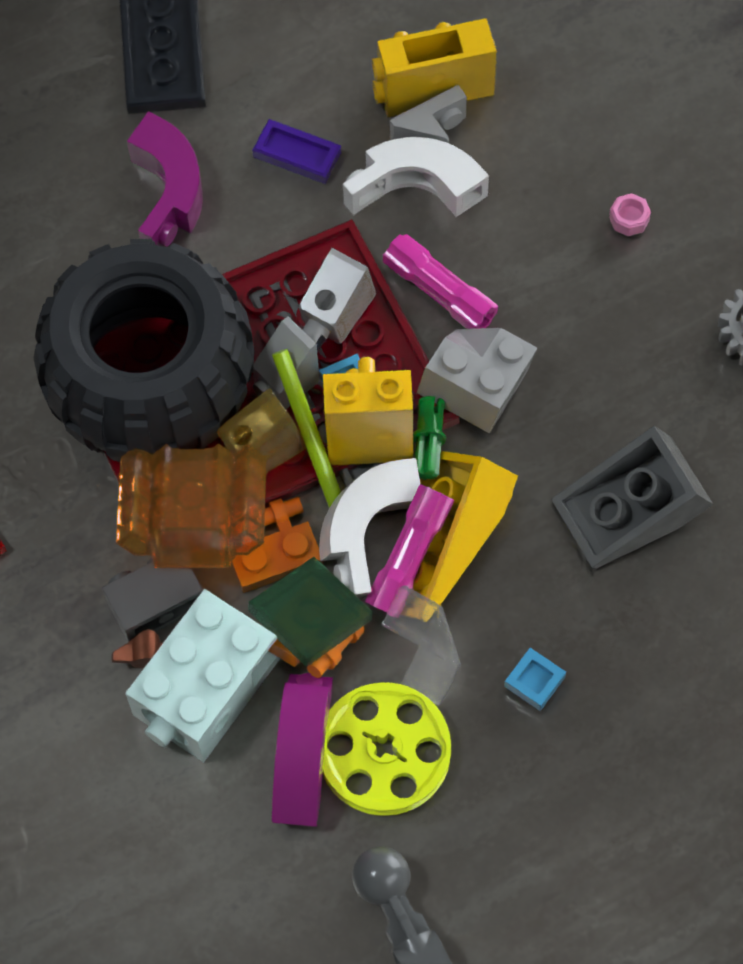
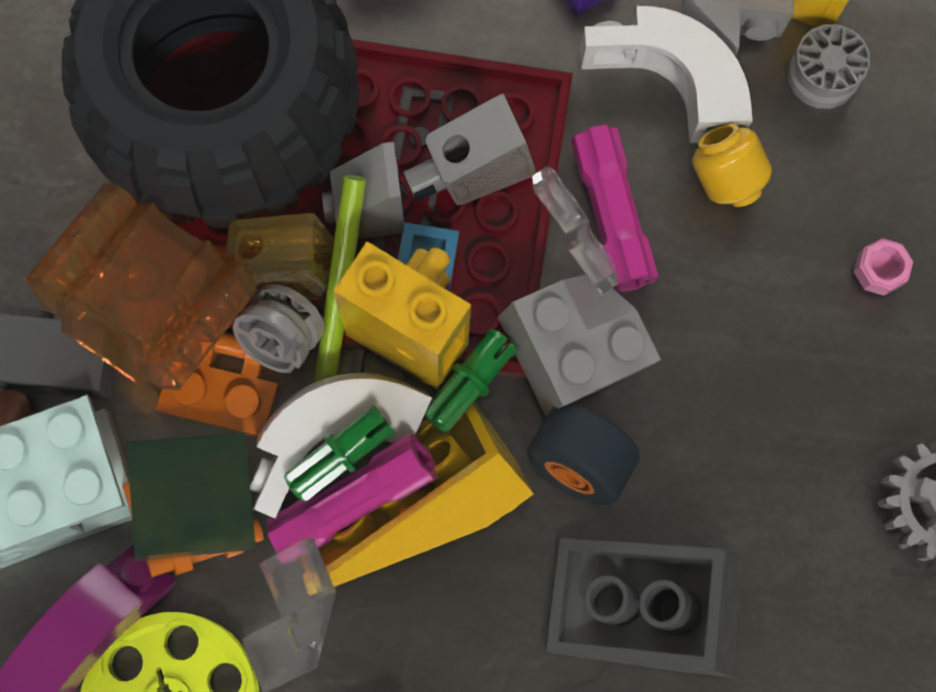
camera: 30 degrees right, 10 degrees up
none -> light grey wheel [233,284,325,373]
none -> green axle [284,404,396,501]
none -> black wheel [527,404,640,505]
none -> clear tile [532,166,619,294]
none -> yellow head [692,123,772,207]
none -> light grey wheel [787,24,870,109]

